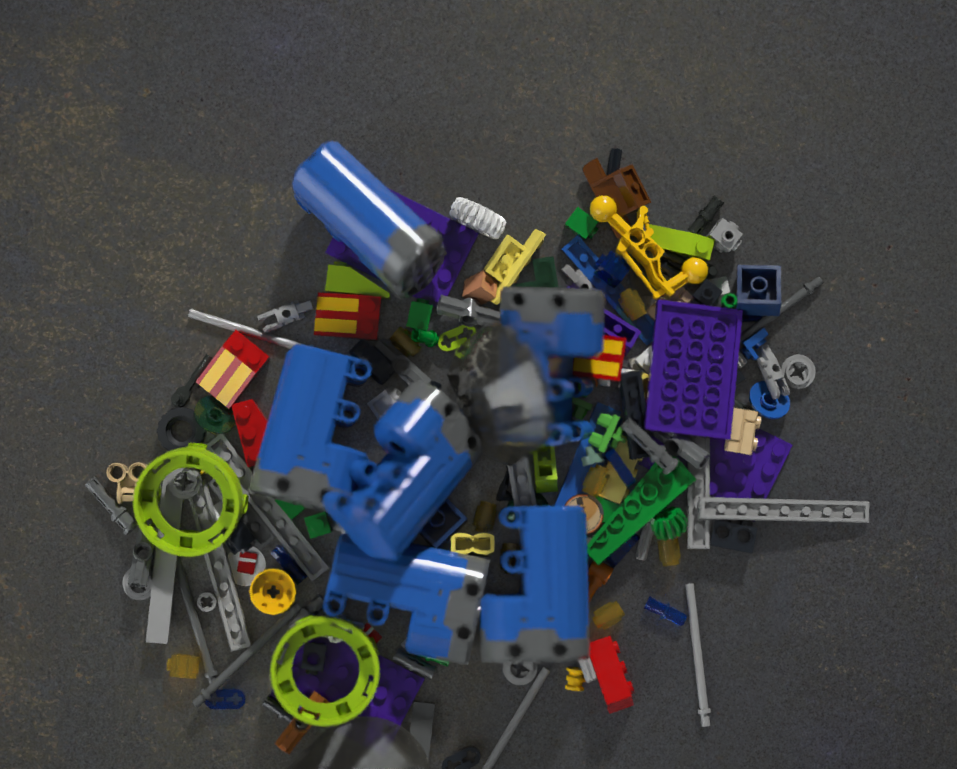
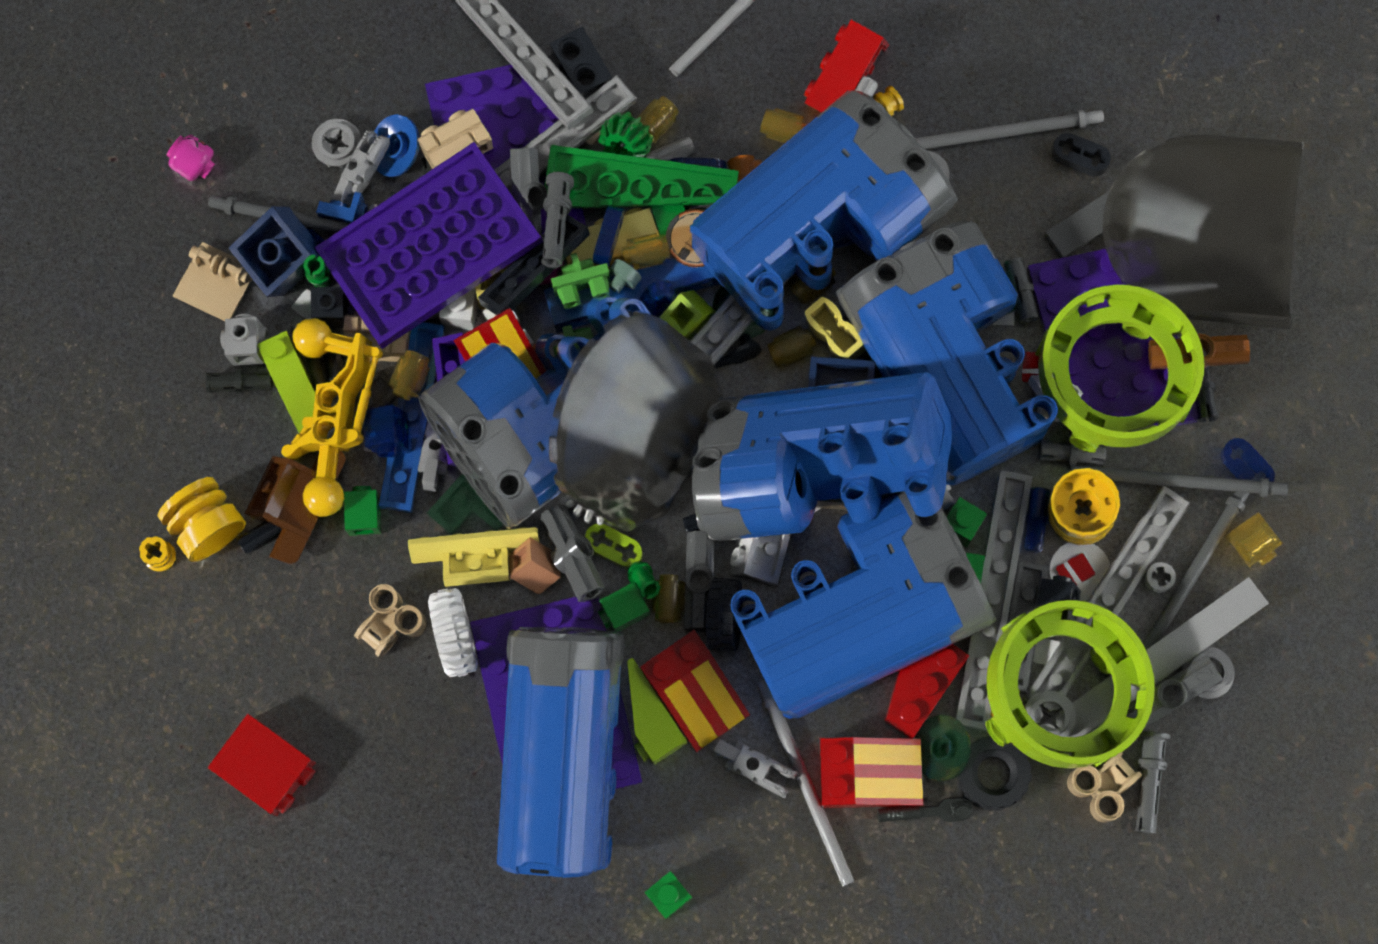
camera: 130 degrees left, 10 degrees down
black brick [301,641,328,675] -> none
clear blue axle [644,596,687,626] -> none
none -> yellow bush [139,536,176,572]
none -> yellow wheel [157,477,246,562]
none -> dark pink head [166,135,215,181]
none -> tan hinge [173,242,252,321]
none -> red brick [207,714,316,816]
none -> tan piece [354,584,427,658]
none -> clear blue beam [639,280,676,322]
none -> green brick [645,871,692,920]

